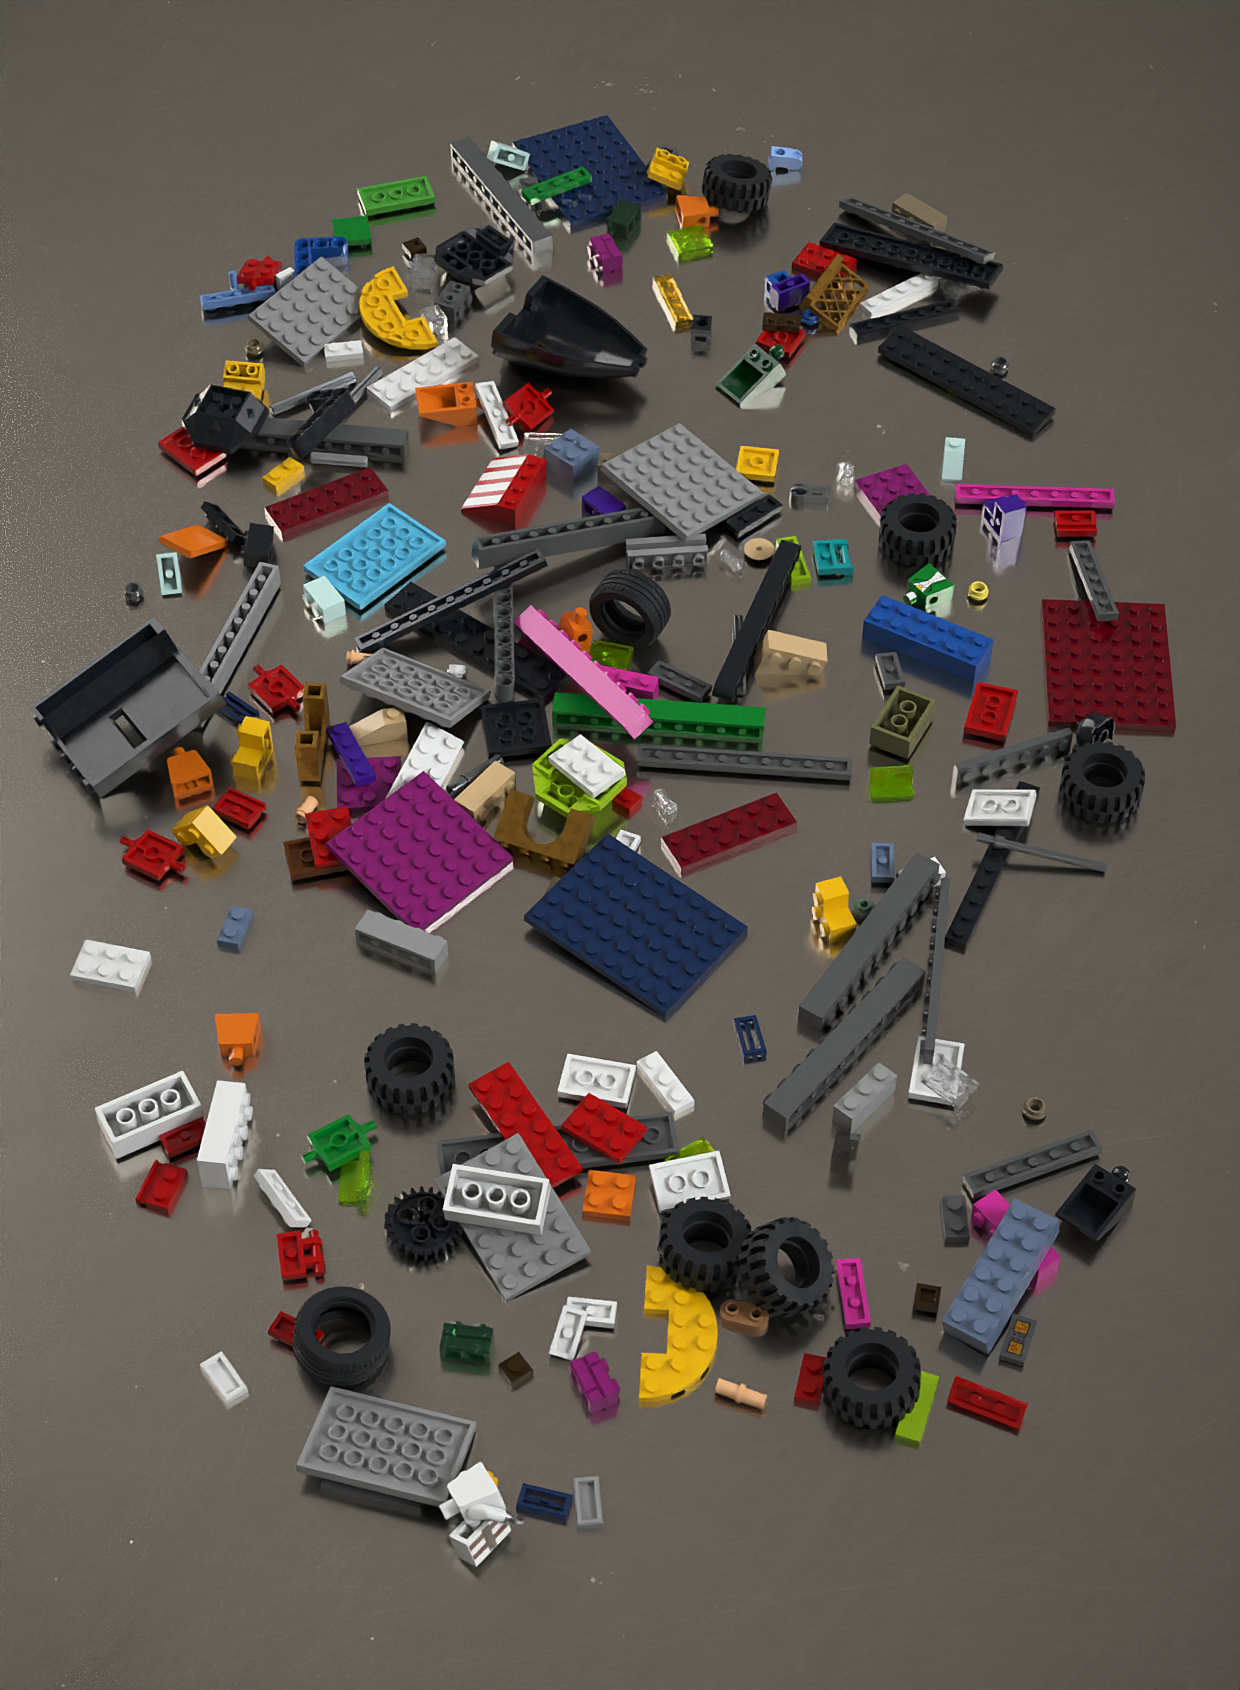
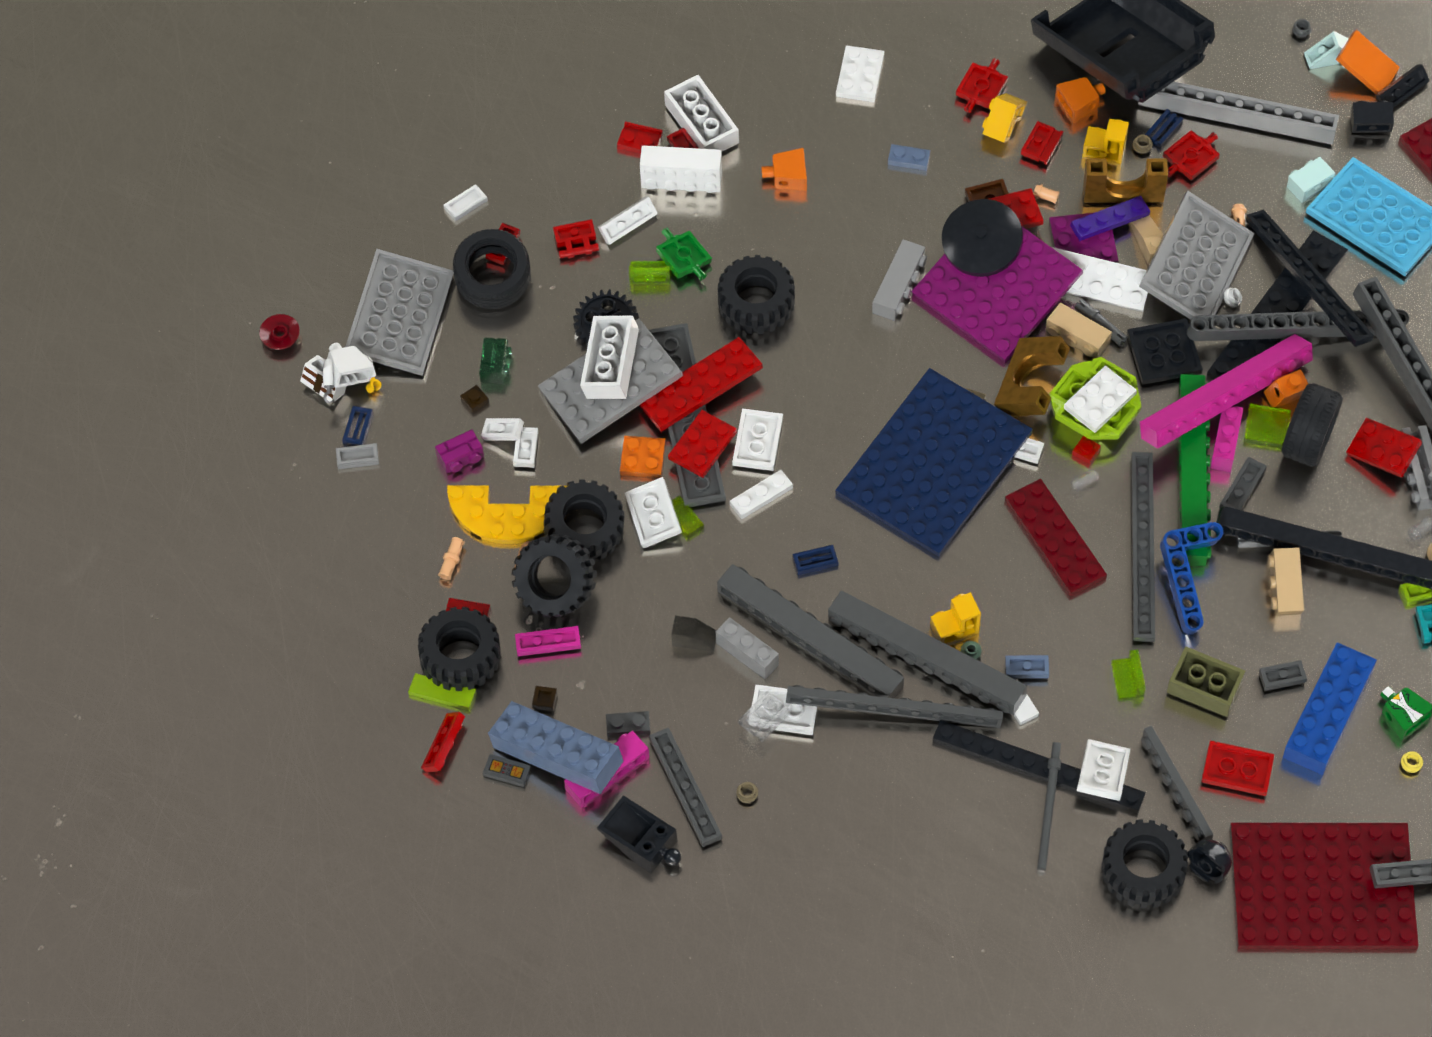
camera: 90 degrees right, 10 degrees up
none -> dark red dish [259,314,300,350]
none -> black dish [942,199,1023,277]
none -> blue beam [1160,522,1223,635]
none -> red plate [1346,417,1422,478]

